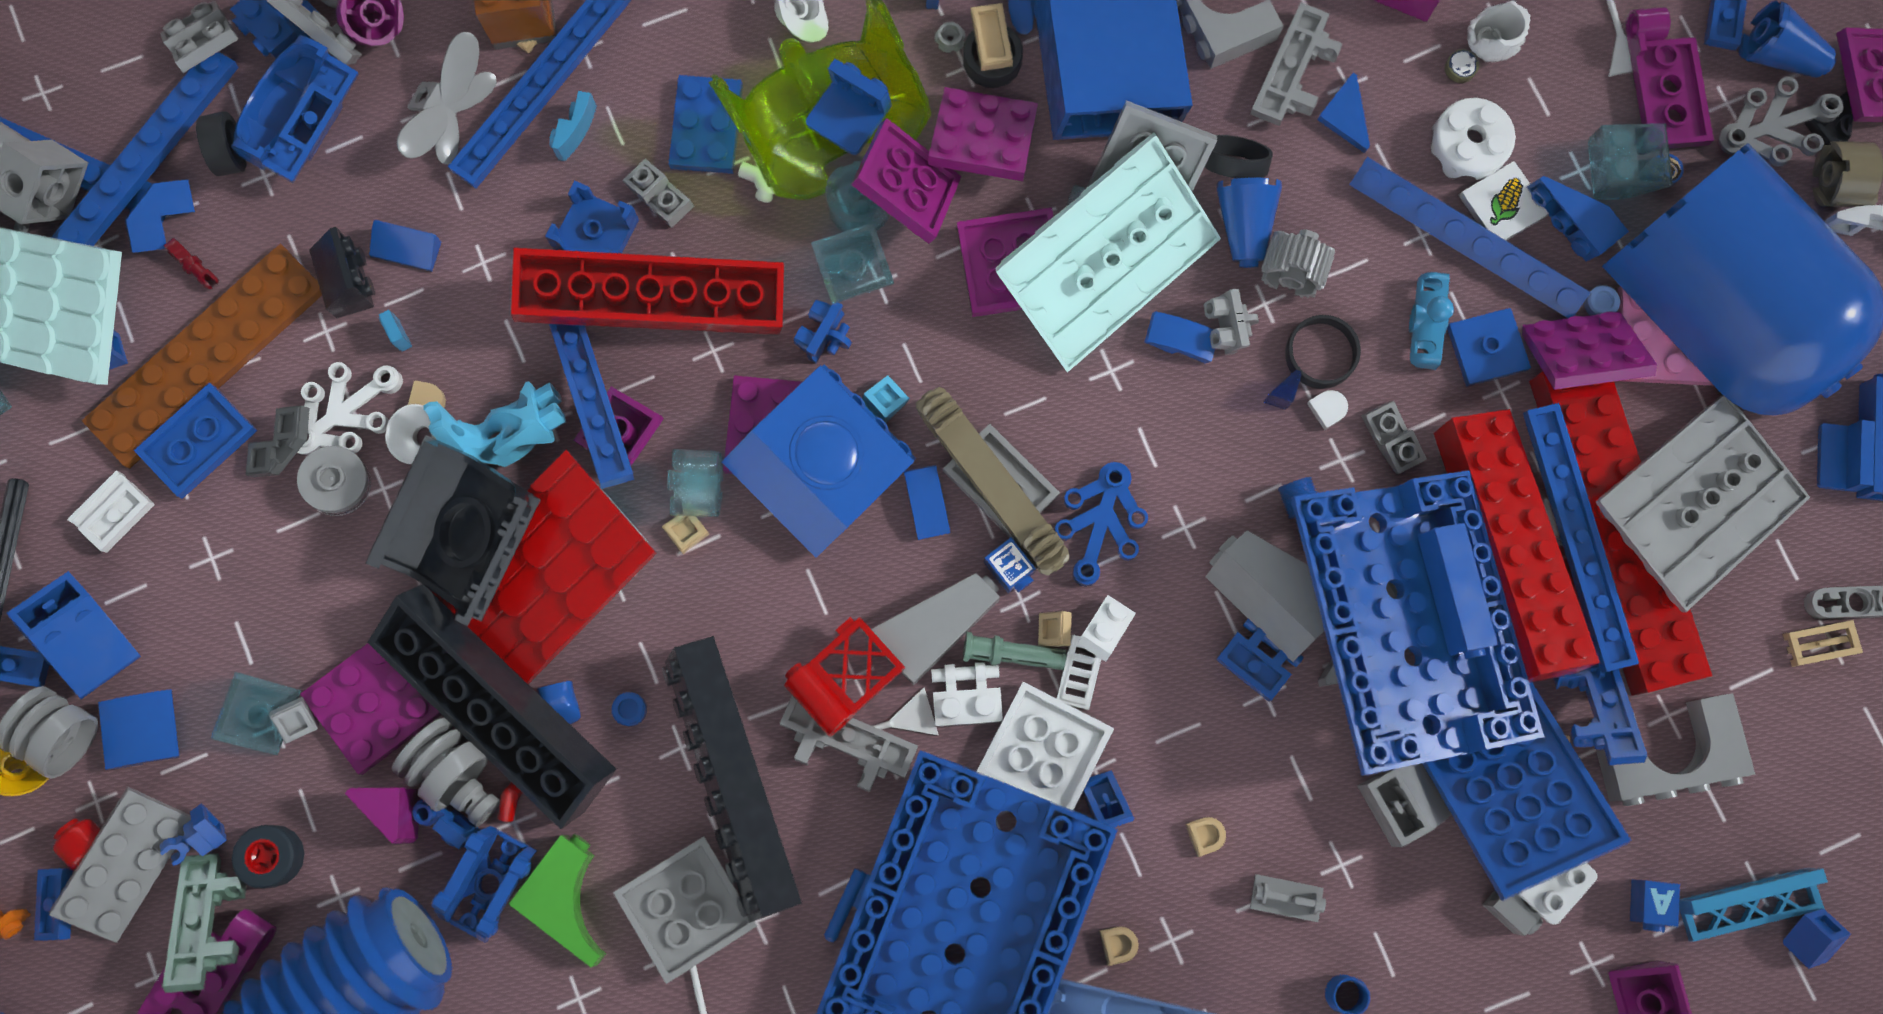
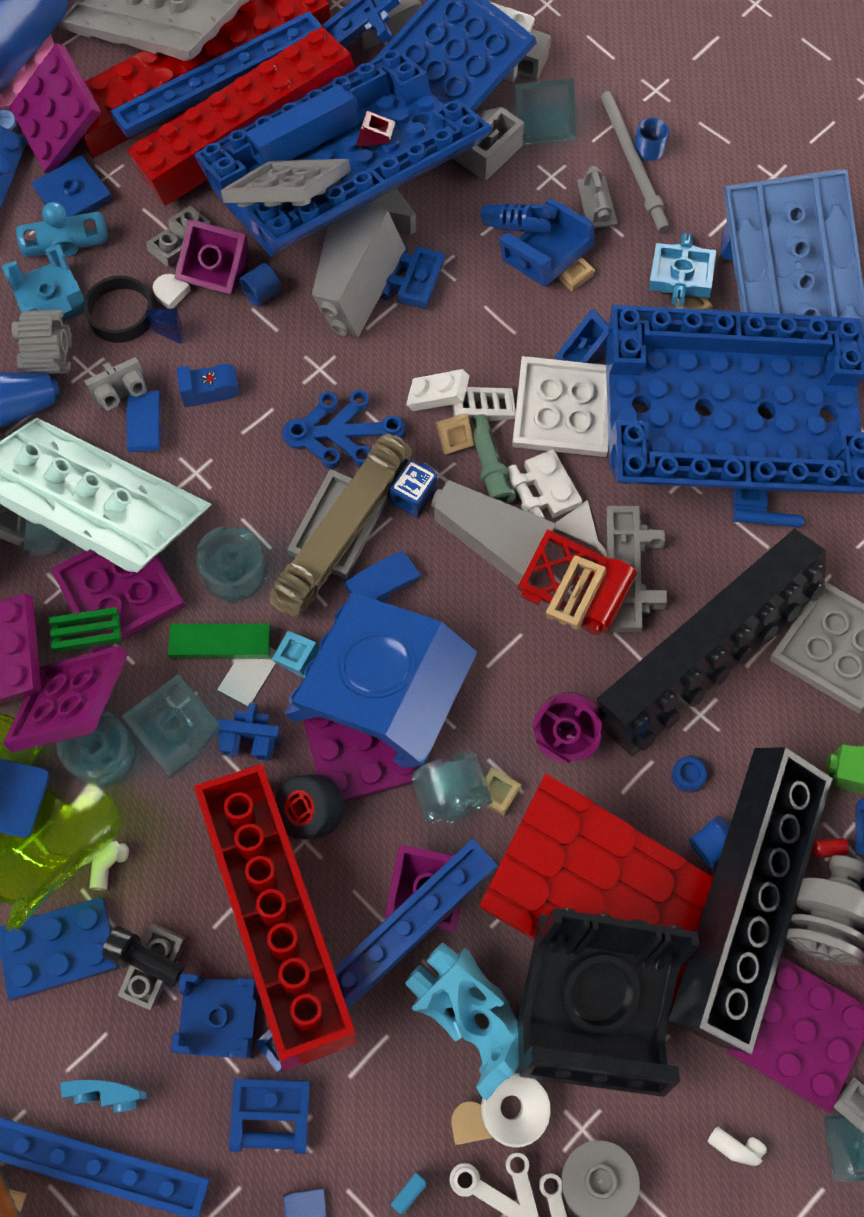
camera: 110 degrees left, 10 degrees down
none -> dark azure panel [1,244,85,321]
none -> green tile [49,607,122,653]
none -> black piece [102,926,185,987]
none -> green tile [168,623,271,659]
none -> magenta slope [174,219,248,295]
none -> blue leg [176,364,239,408]
none -> clear light blue brick [196,526,267,604]
none -> white sticker [217,647,276,706]
none -> light grey plate [221,159,351,207]
none -> blue plate [229,1079,310,1154]
none -> black wheel [275,774,344,840]
none -> dark red slope [356,111,395,146]
none -> blue hinge [480,203,557,233]
none -> blue panel [499,198,595,287]
none -> clear light blue slope [513,78,576,145]
none -> magenta cylinder [532,692,603,763]
none -> tan tile [546,555,606,630]
none -> light grey bar [601,91,670,233]
none -> dark azure plate [649,232,716,307]
none -> white arm [708,1126,767,1167]

